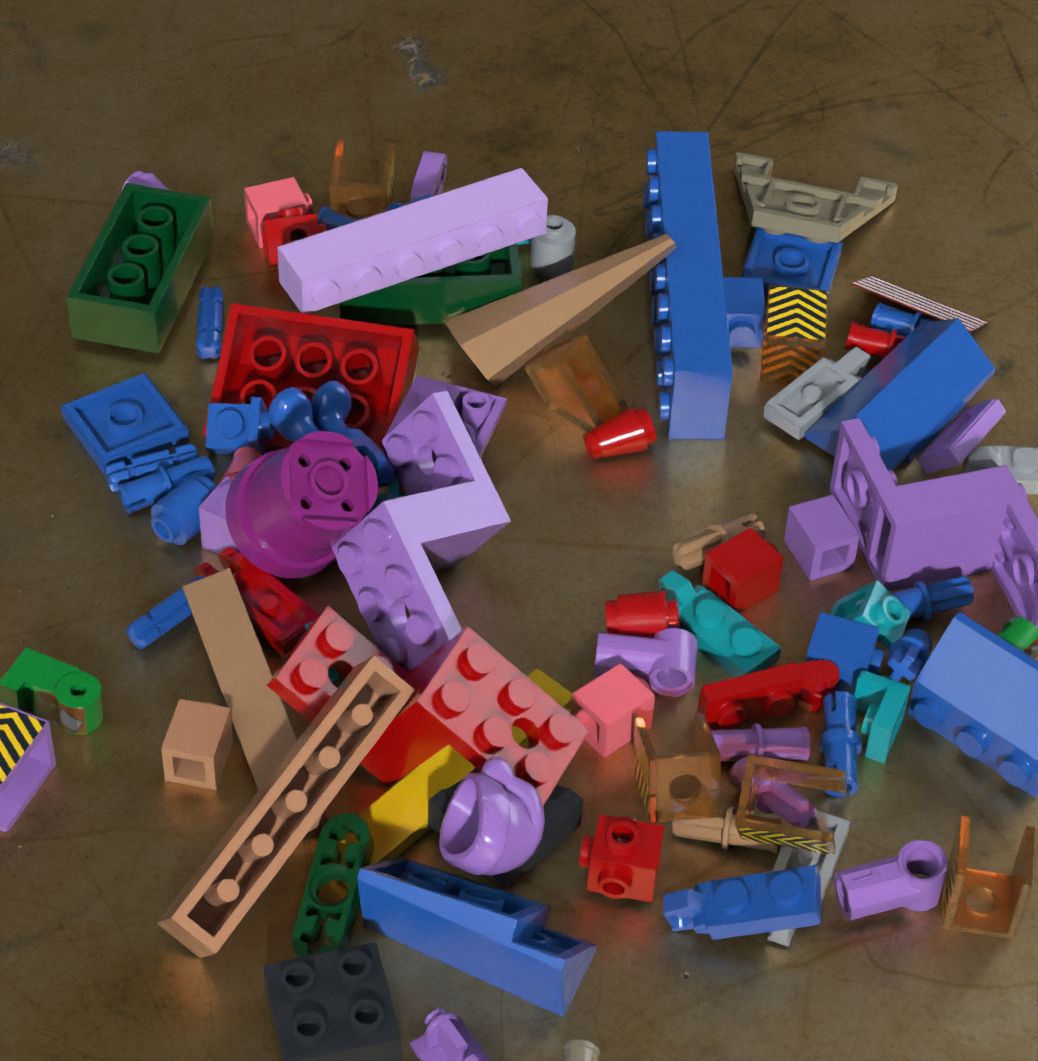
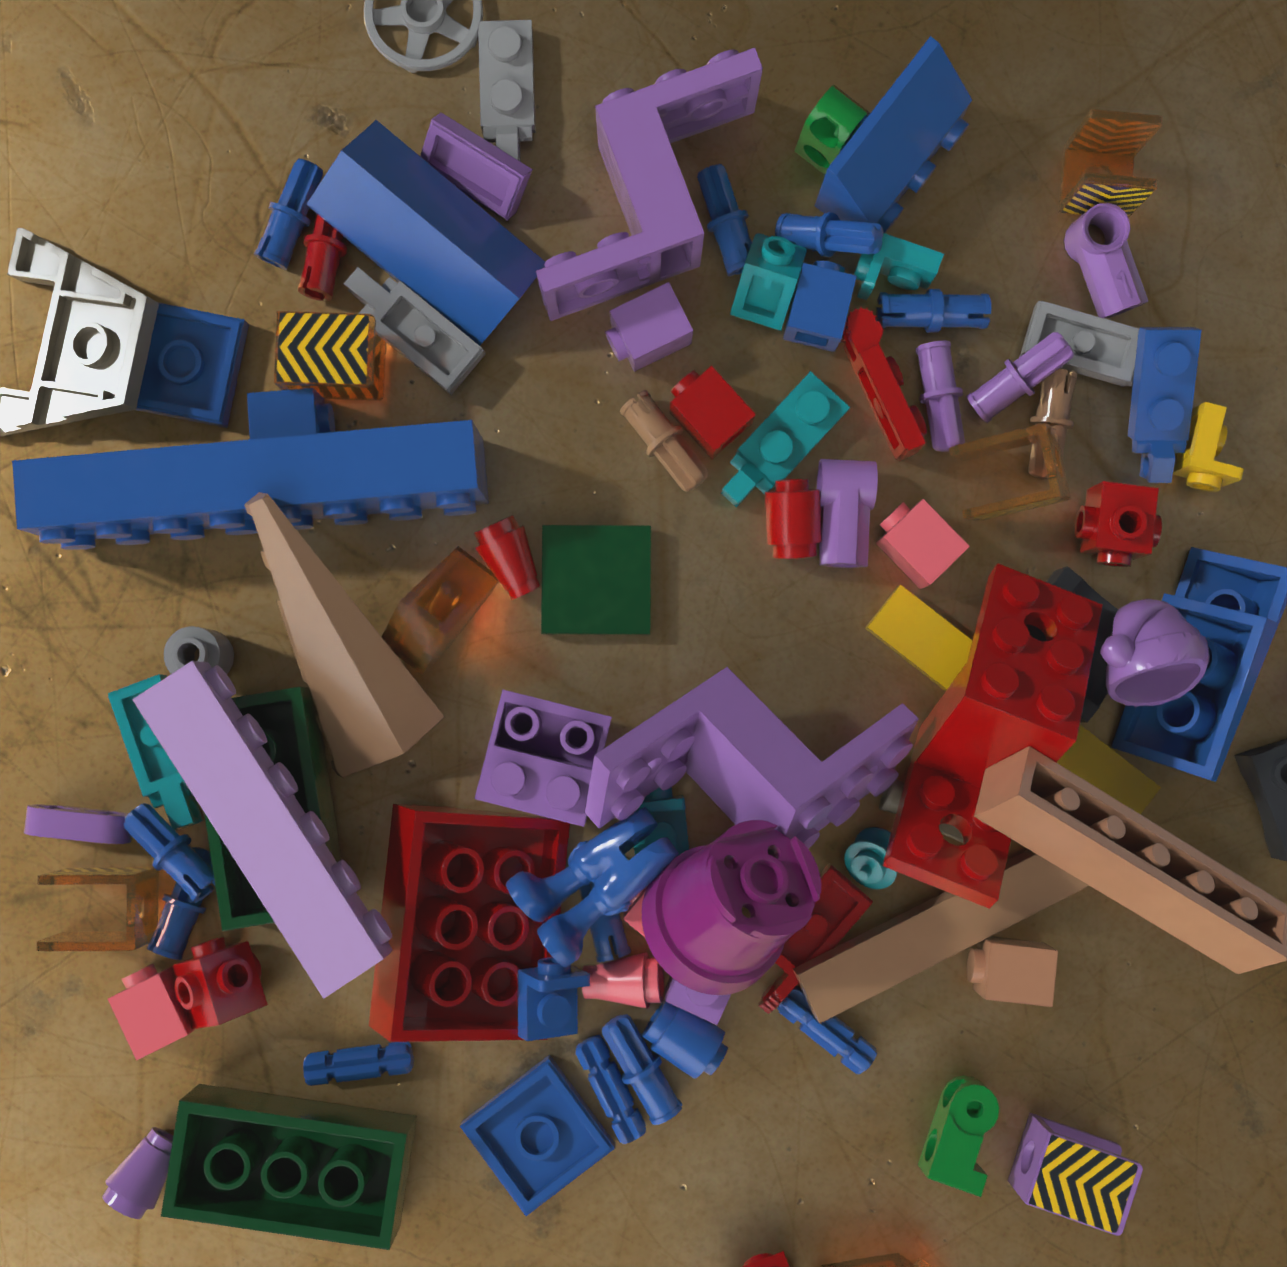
camera: 95 degrees left, 40 degrees up
dark green beam [291,813,374,958] -> none
clear orange piece [735,755,847,854] -> none
sticker [851,276,989,332] -> none
none -> dark green tile [541,525,651,635]
none -> yellow bracket [1173,402,1244,492]

